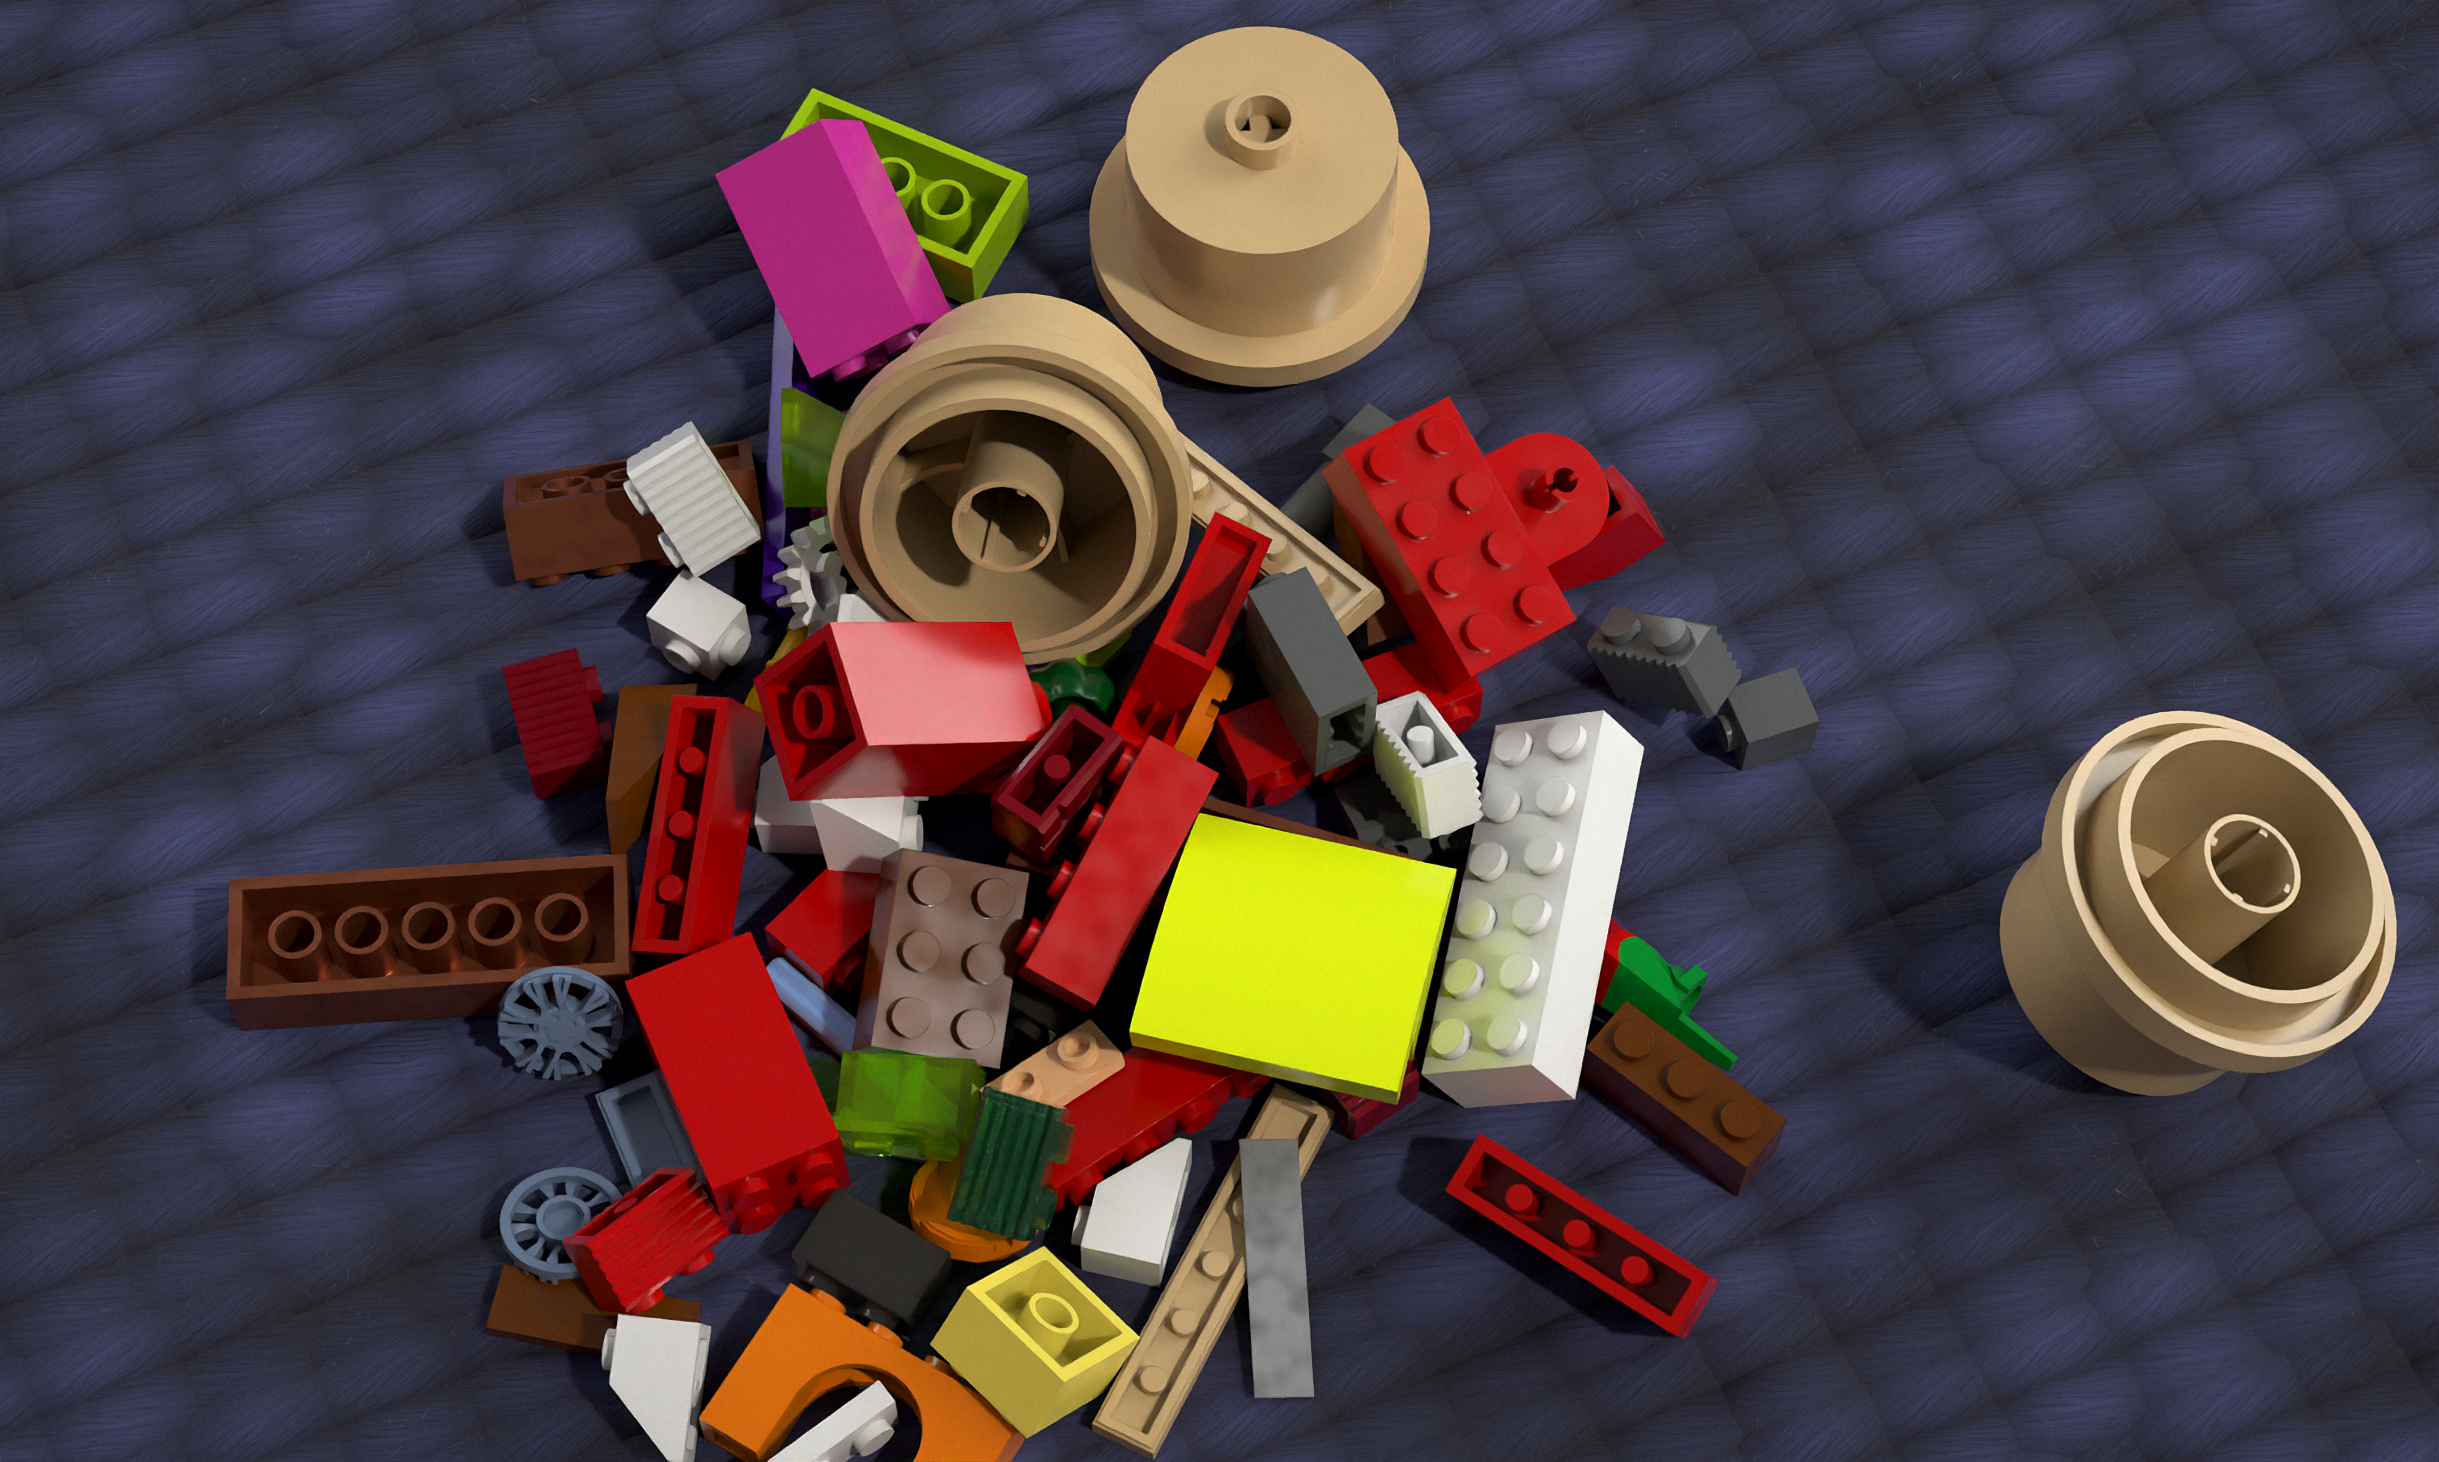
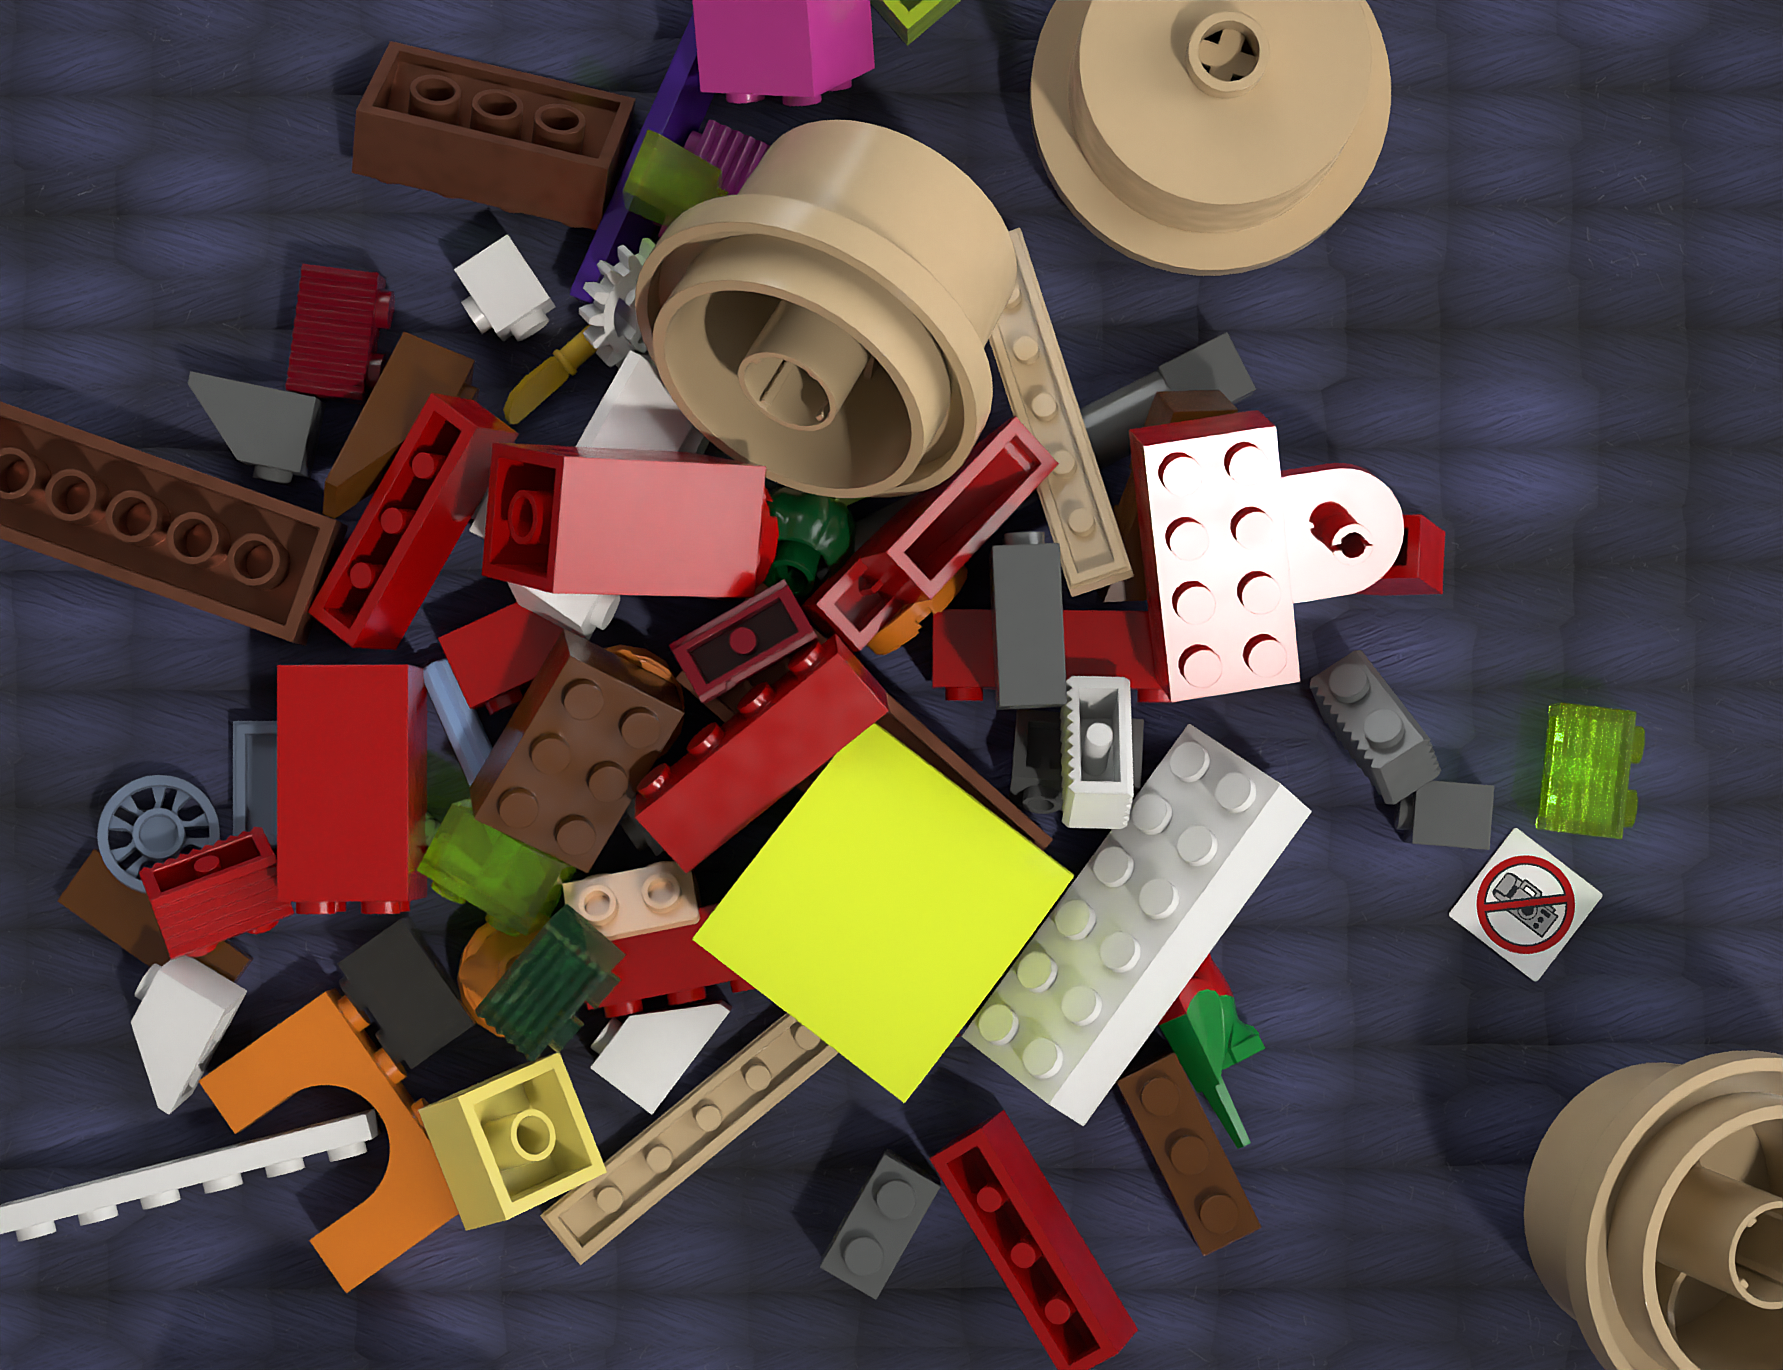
camera: 25 degrees right, 25 degrees up
sand blue wheel [497,966,624,1080] -> none
white brick [623,421,761,577] -> none
flat silver sticker [1239,1139,1314,1398] -> none
none -> dark grey slope [188,371,326,486]
none -> dark grey brick [820,1147,941,1300]
none -> sticker [1449,828,1602,982]
none -> clear neon green brick [1536,702,1645,839]

